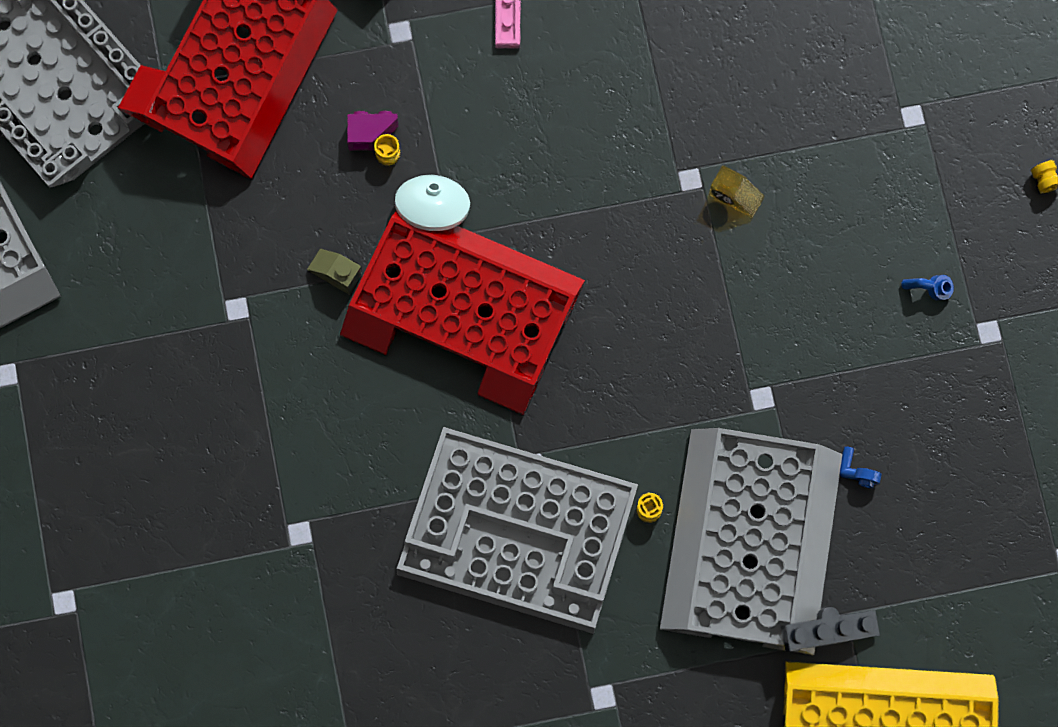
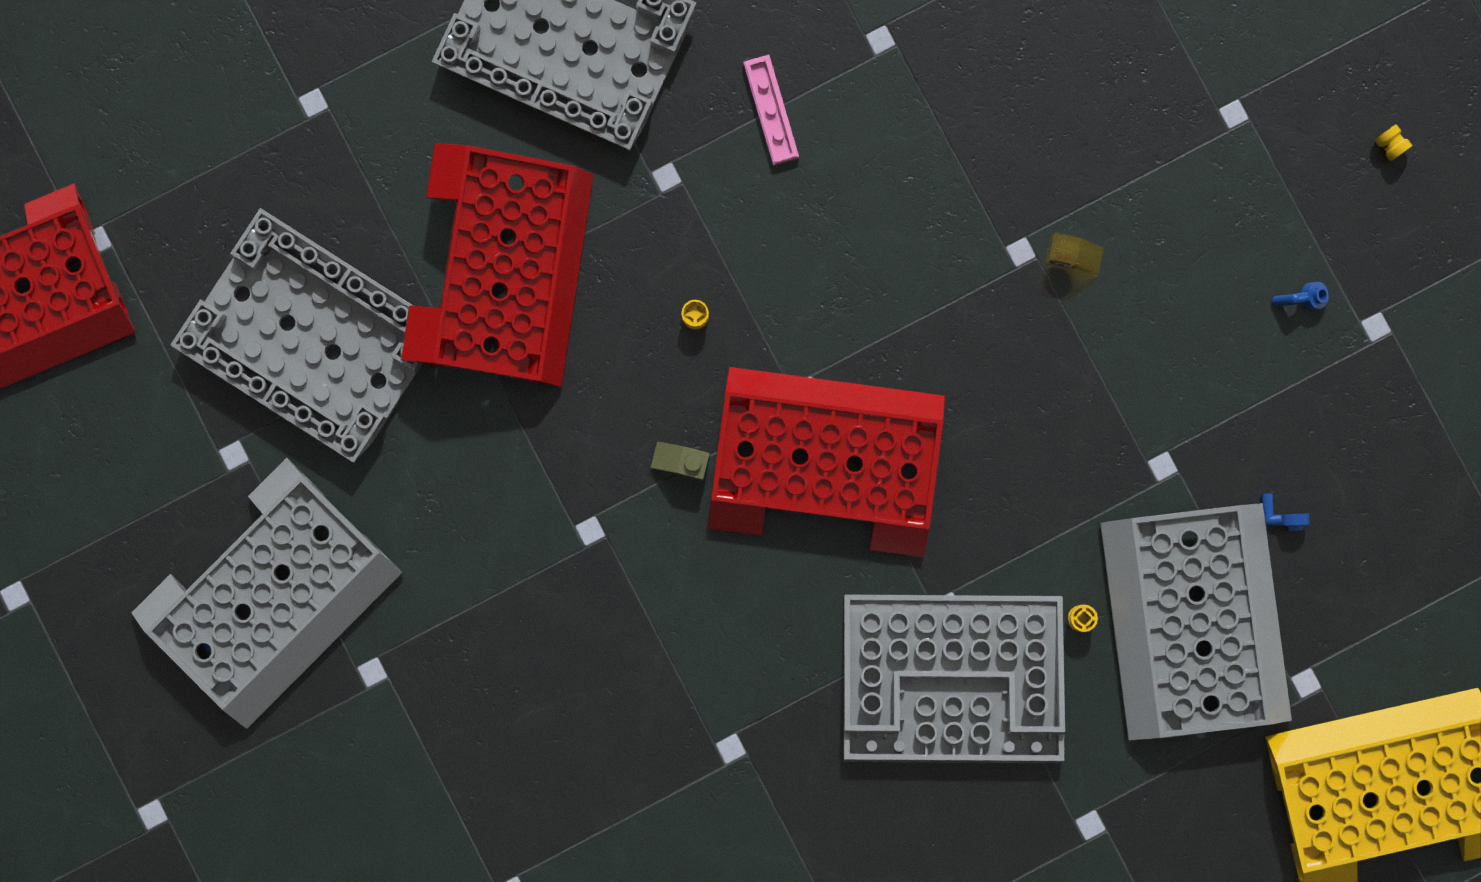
camera: 20 degrees left, 10 degrees up
magenta slope [347,111,399,150] -> none
light aqua dish [395,175,470,231] -> none
black hinge [781,607,880,652] -> none

